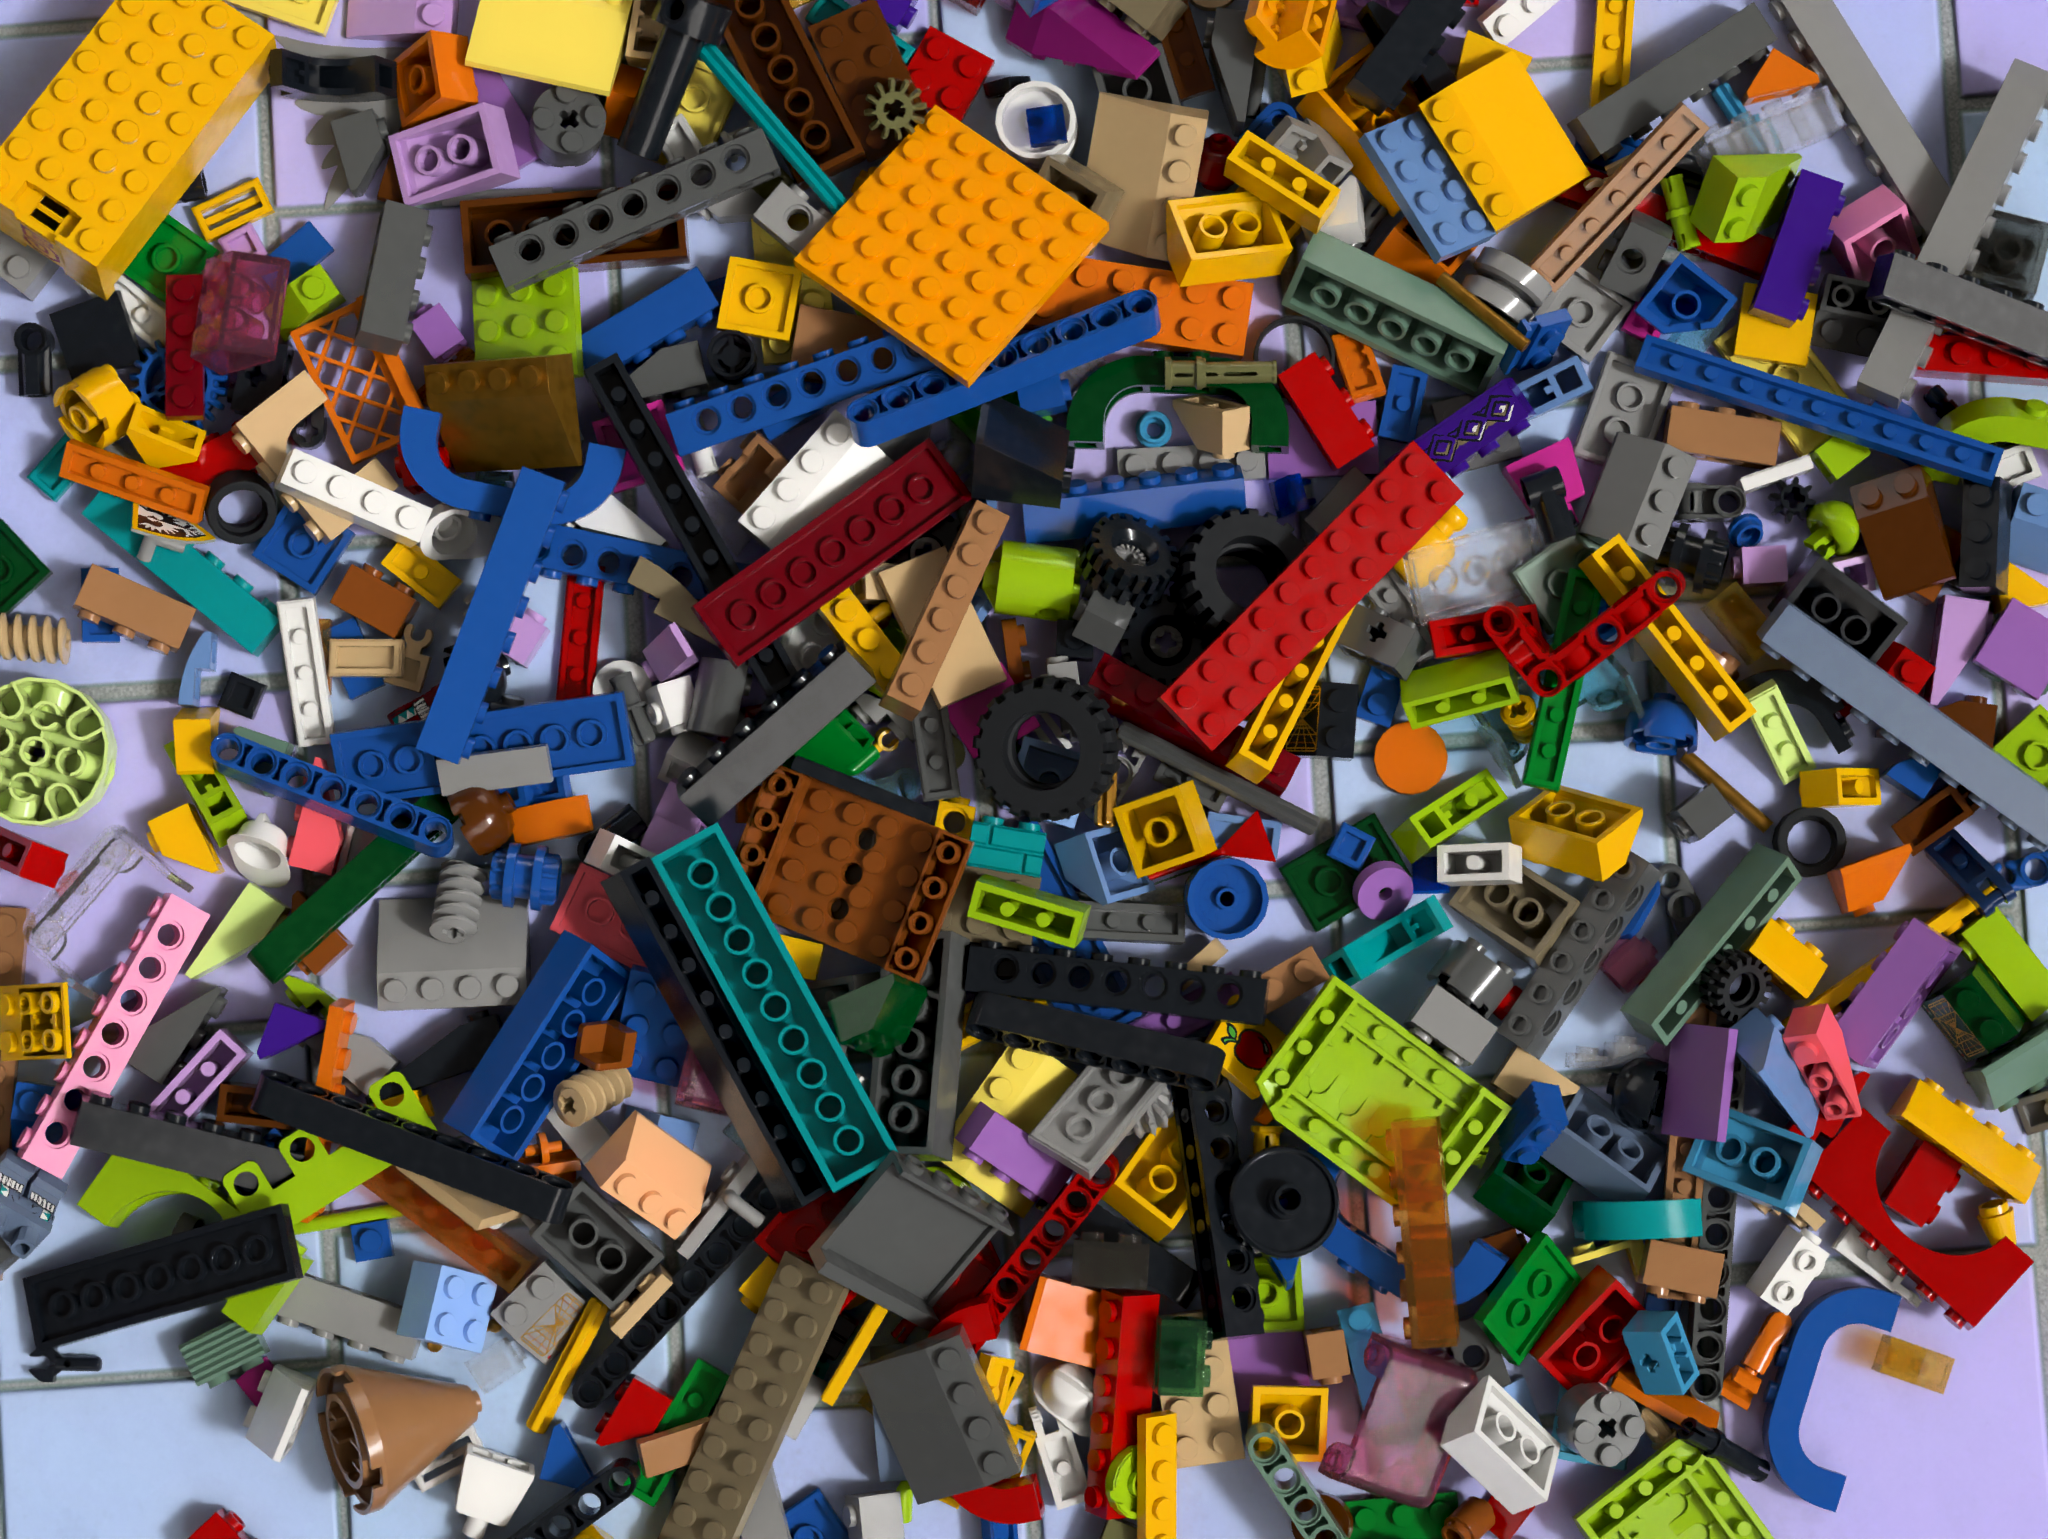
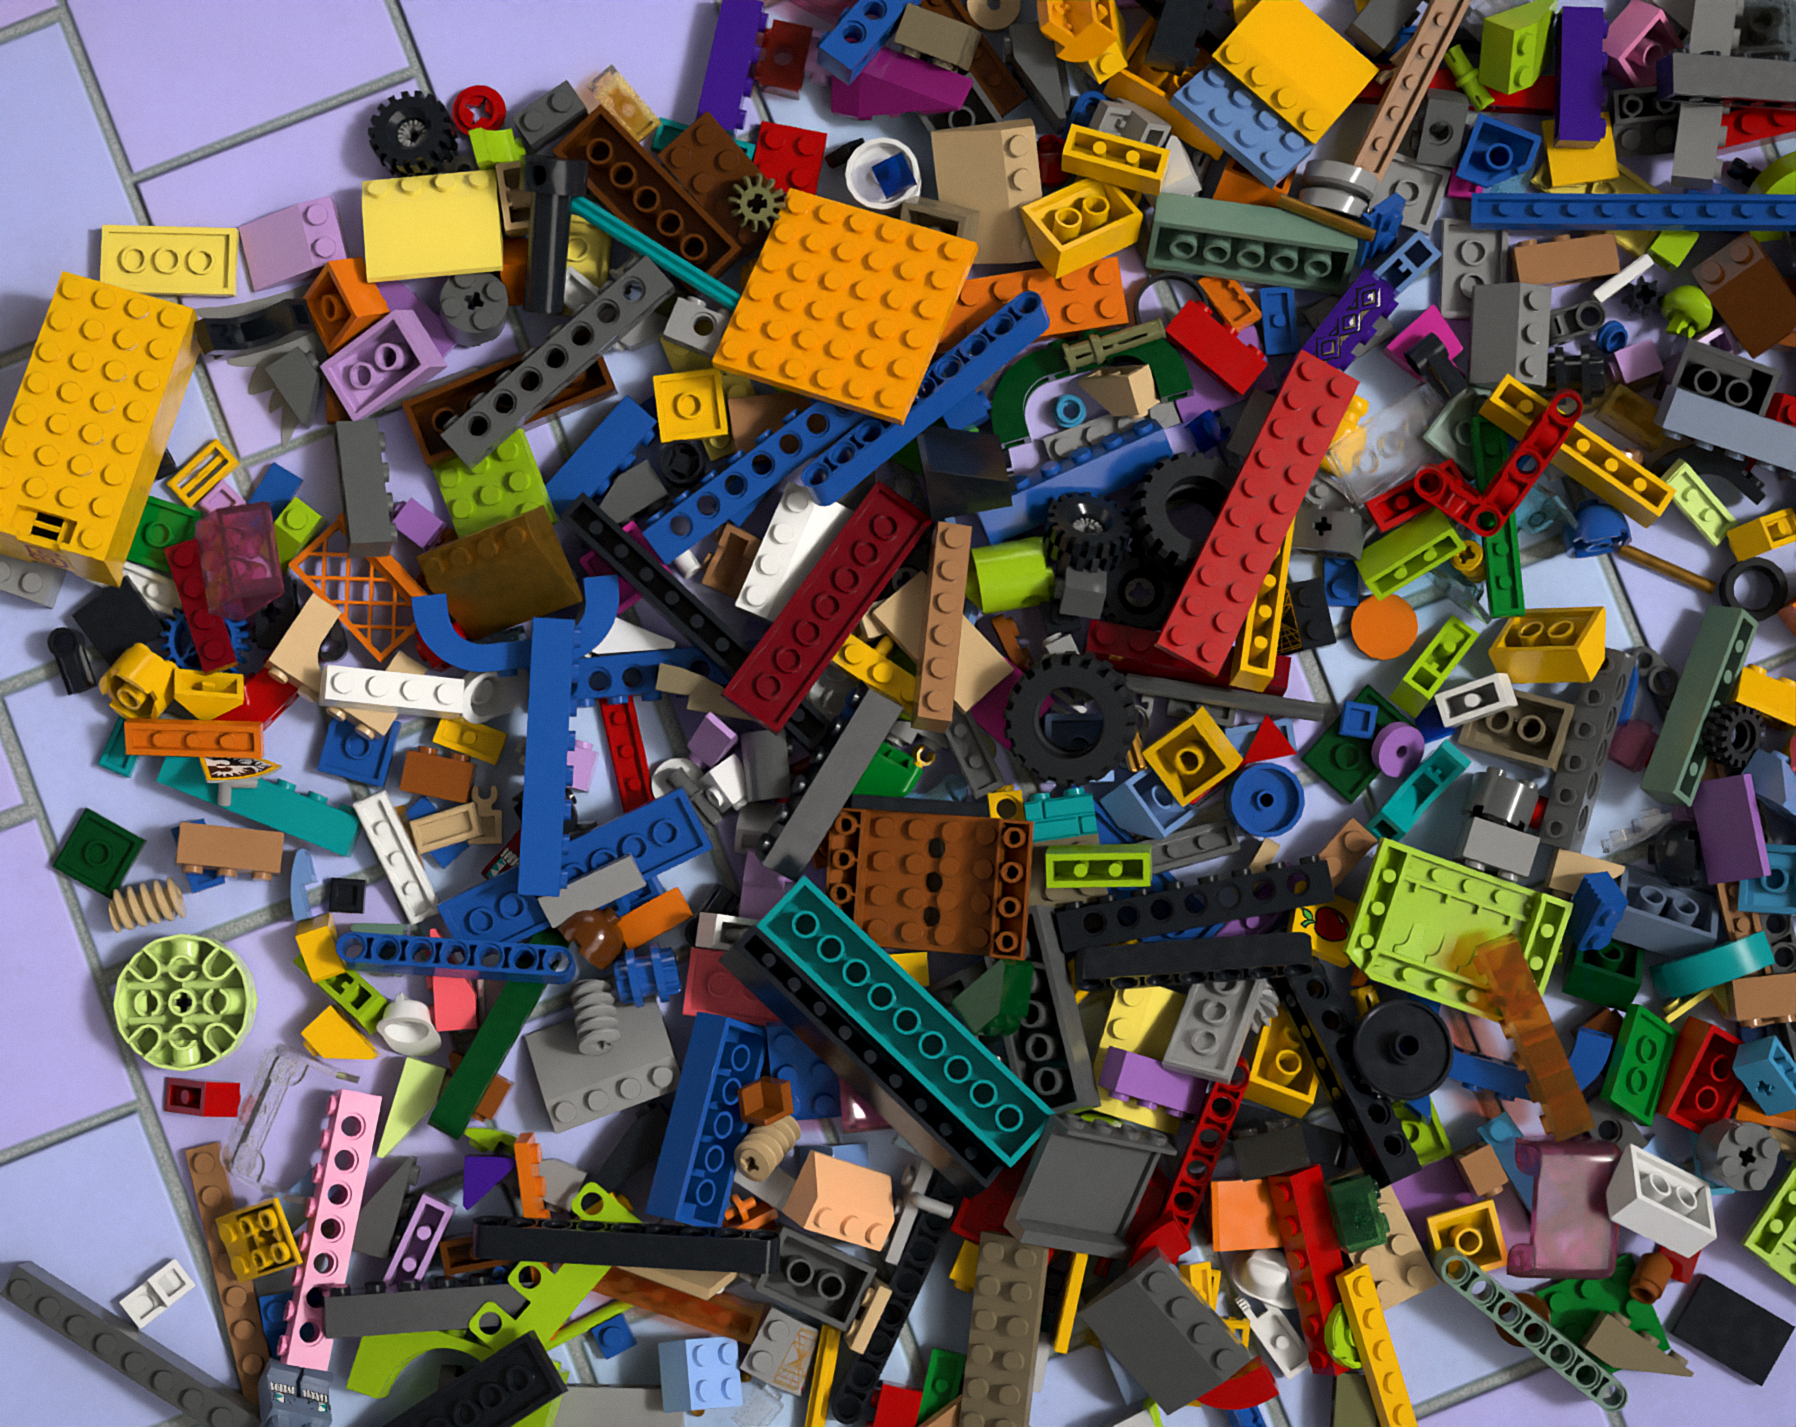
camera: 15 degrees left, 0 degrees up
black tyre [205,469,277,545] -> none
dark grey brick [1666,783,1736,844] -> none

